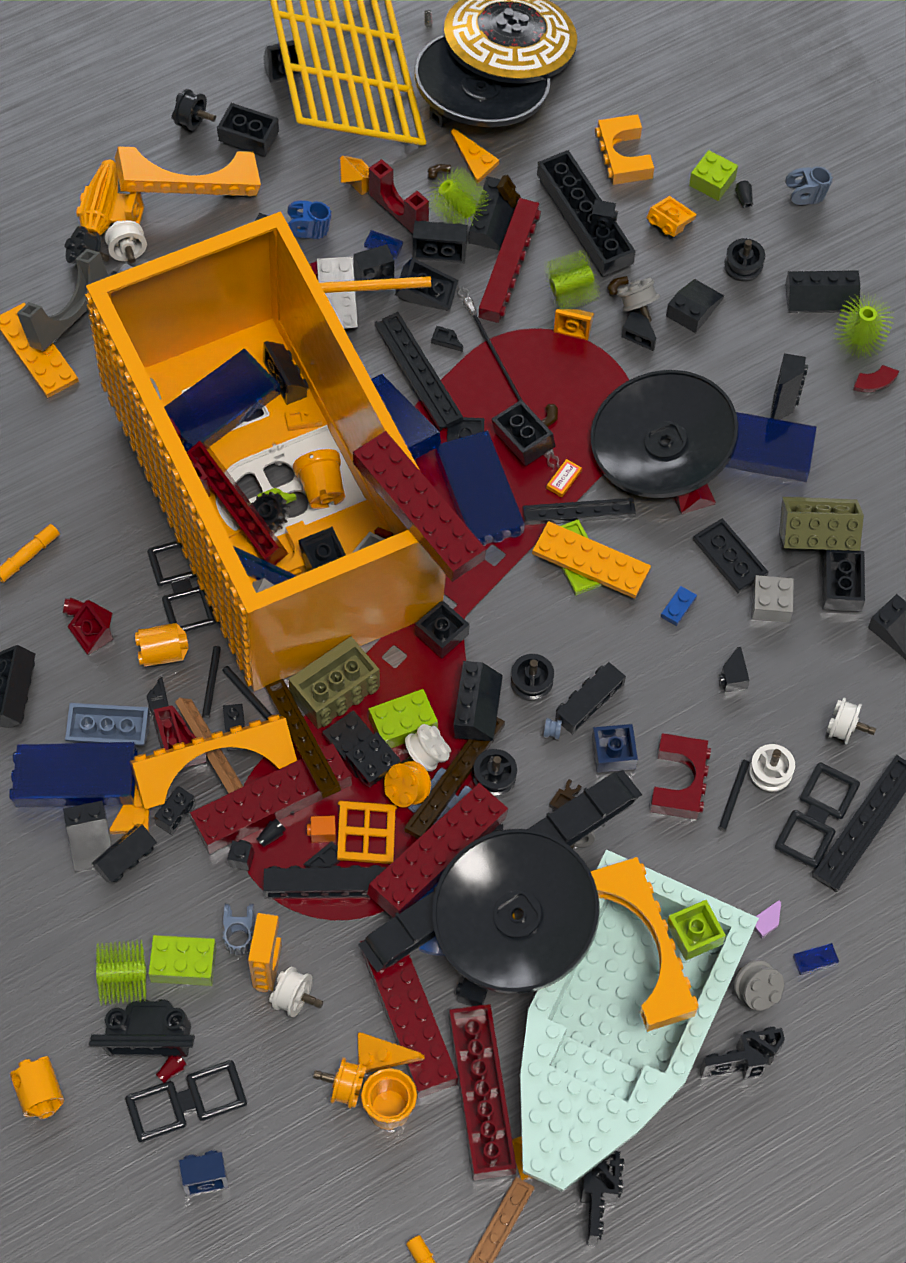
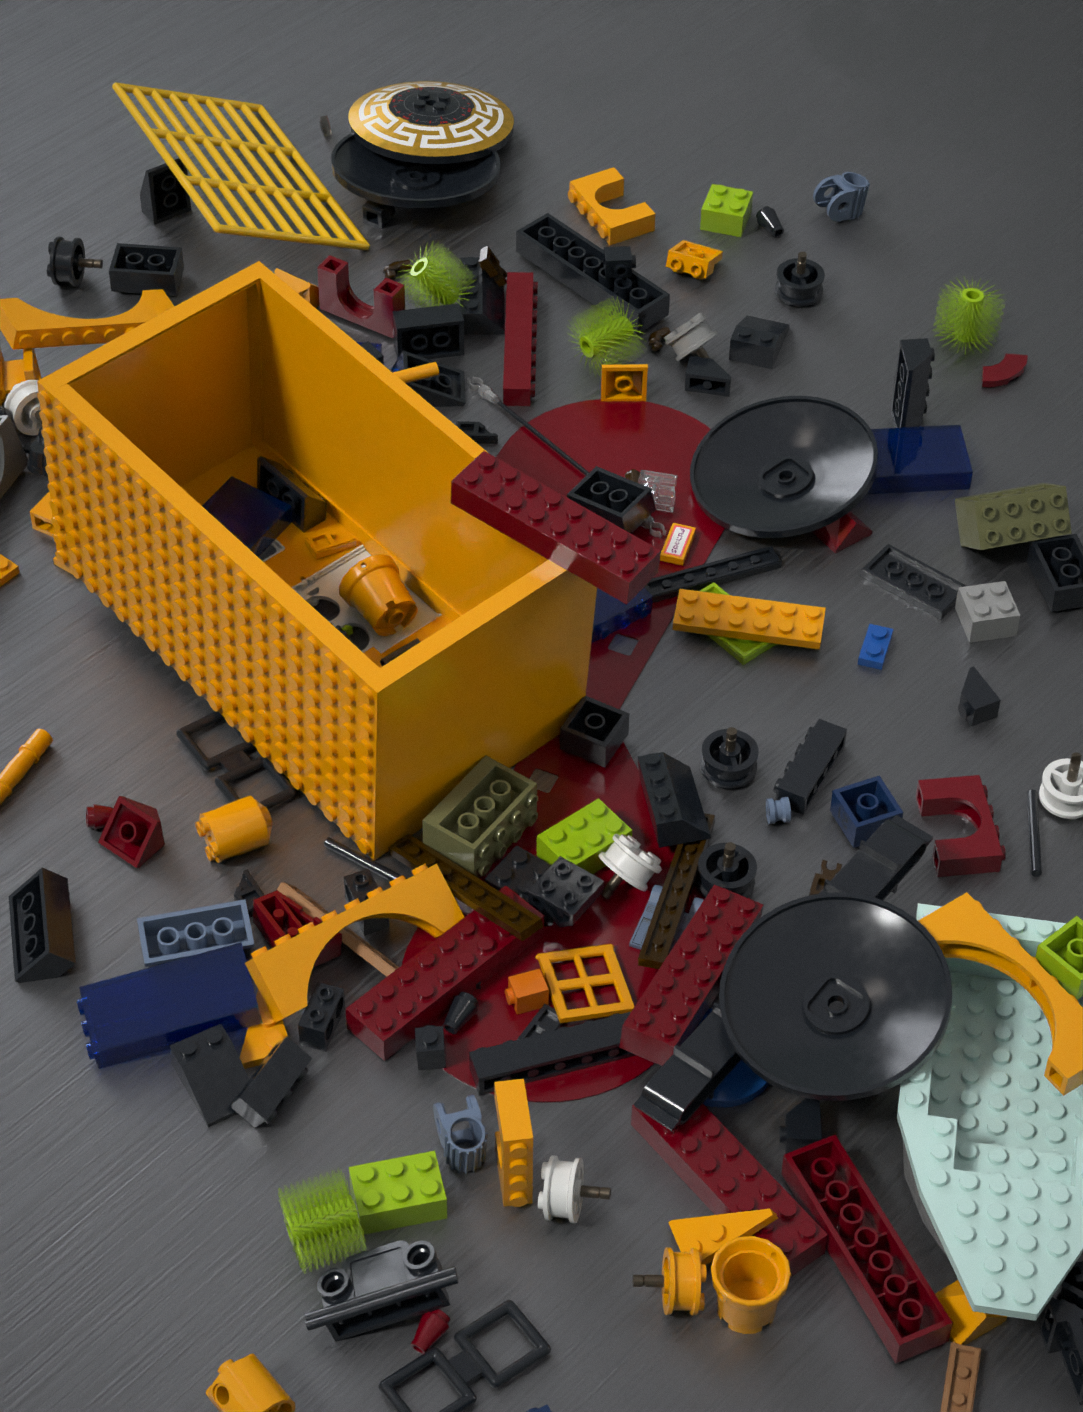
camera: 15 degrees left, 15 degrees down
black bar [202,646,221,718] -> none
light orange wheel [384,761,431,807] -> none
light orange wing [451,128,499,184] -> none
black slope [785,270,861,313] -> none
none -> clear brick [638,470,677,512]

